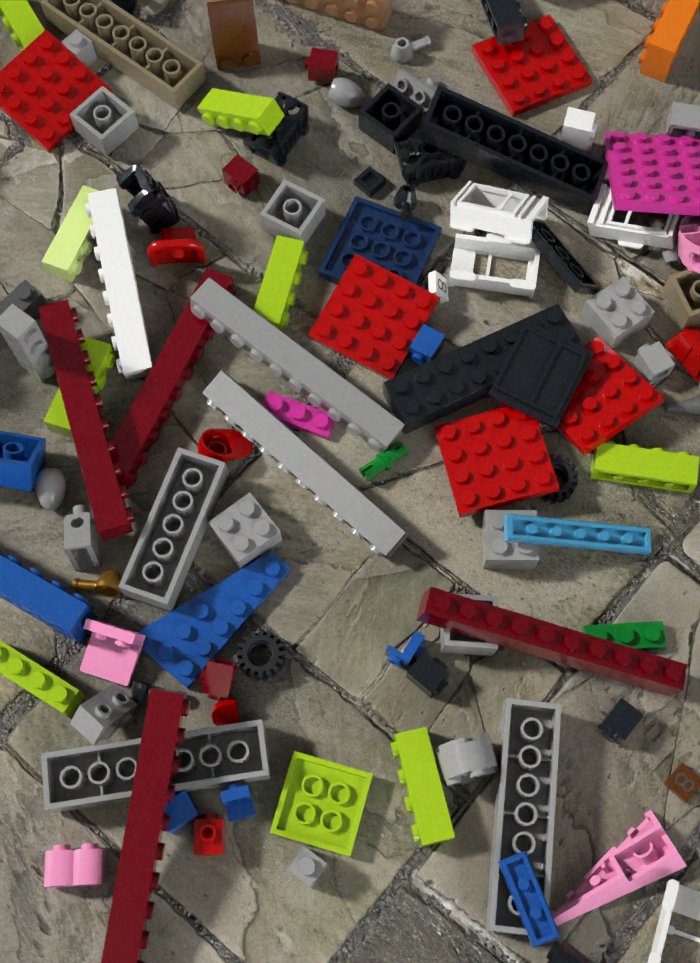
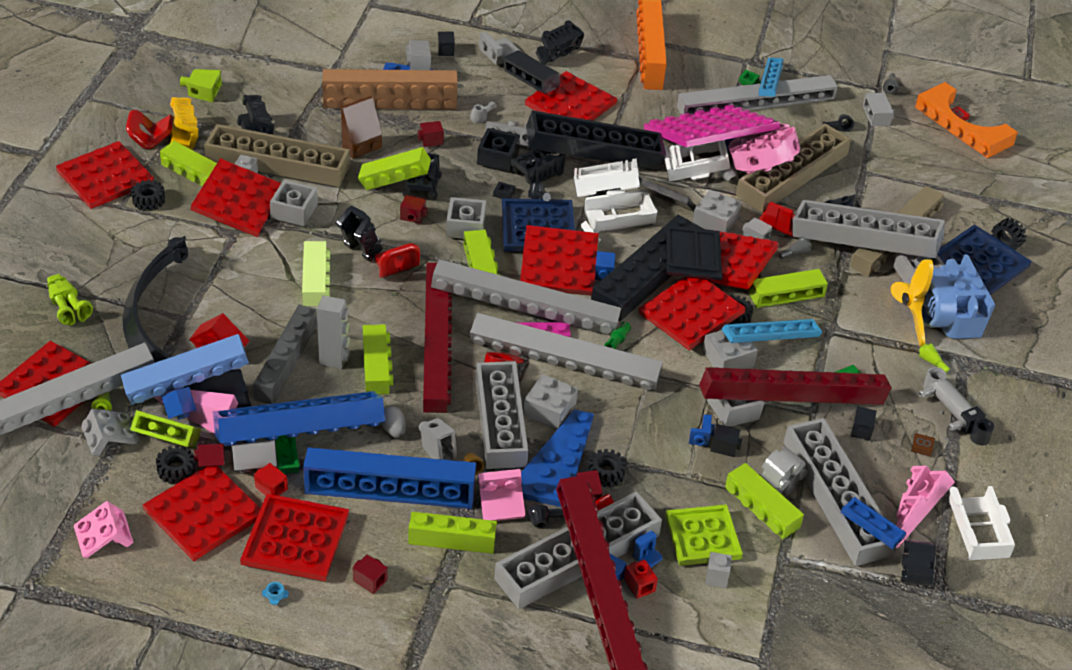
camera: 30 degrees left, 25 degrees down
dark red brick [39,300,135,541] -> none
bright pink brick [44,843,106,888] -> none
light grey brick [70,683,138,745] -> none
white brick [85,188,153,380] -> none
light grey animal [328,77,365,107] -> none
white brick [560,107,598,151] -> none

